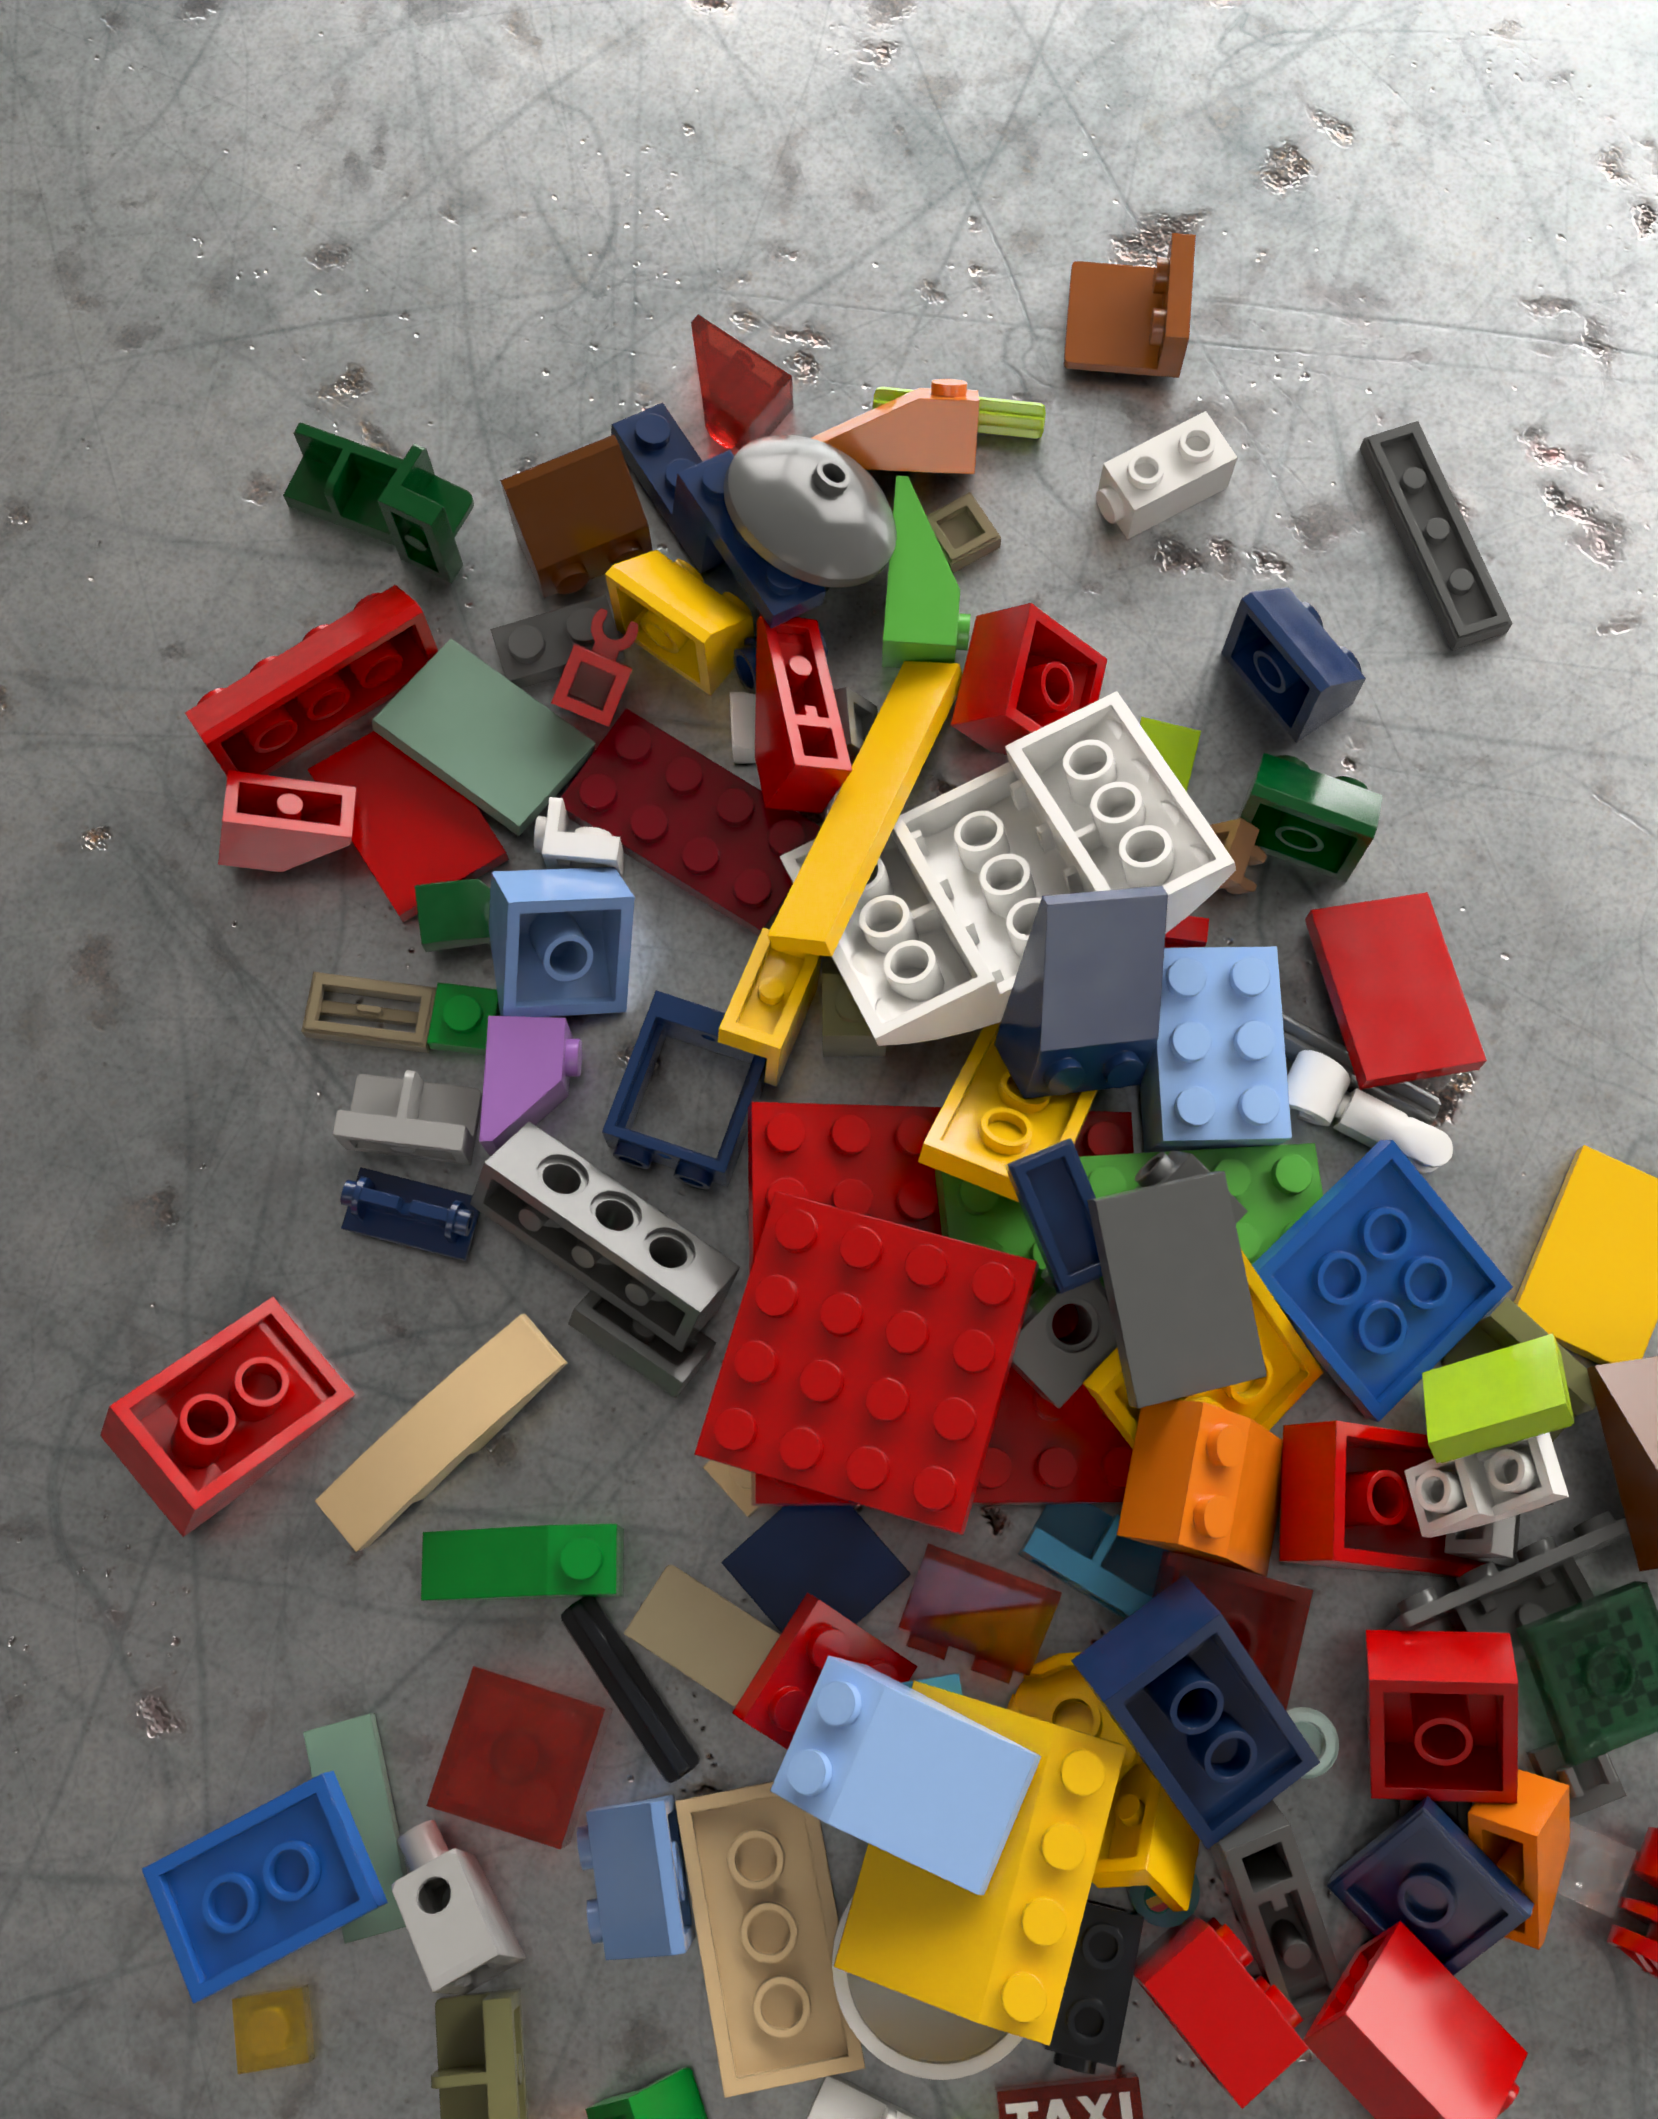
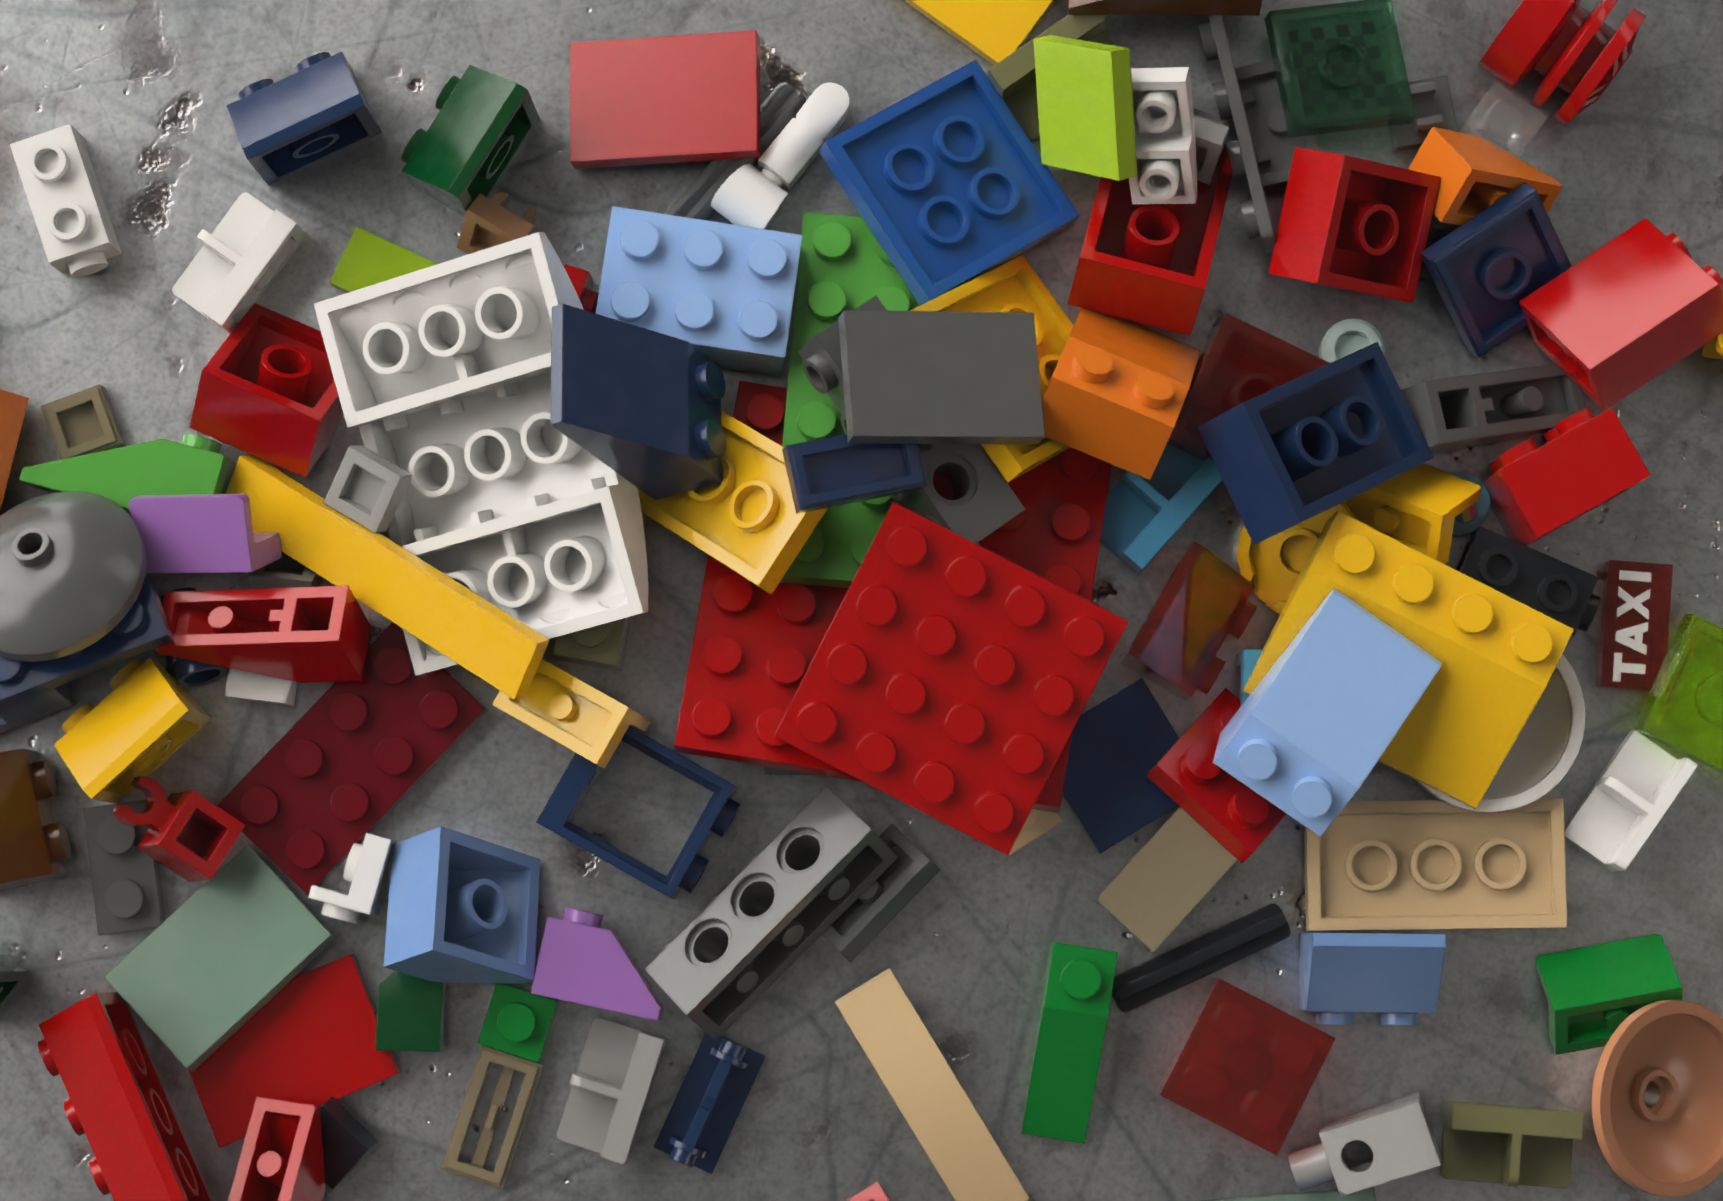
camera: 75 degrees left, 10 degrees up
none -> medium lavender panel [129,494,282,573]
none -> white panel [172,192,306,334]
none -> black tile [319,1096,379,1190]
none -> light grey plate [323,444,412,533]

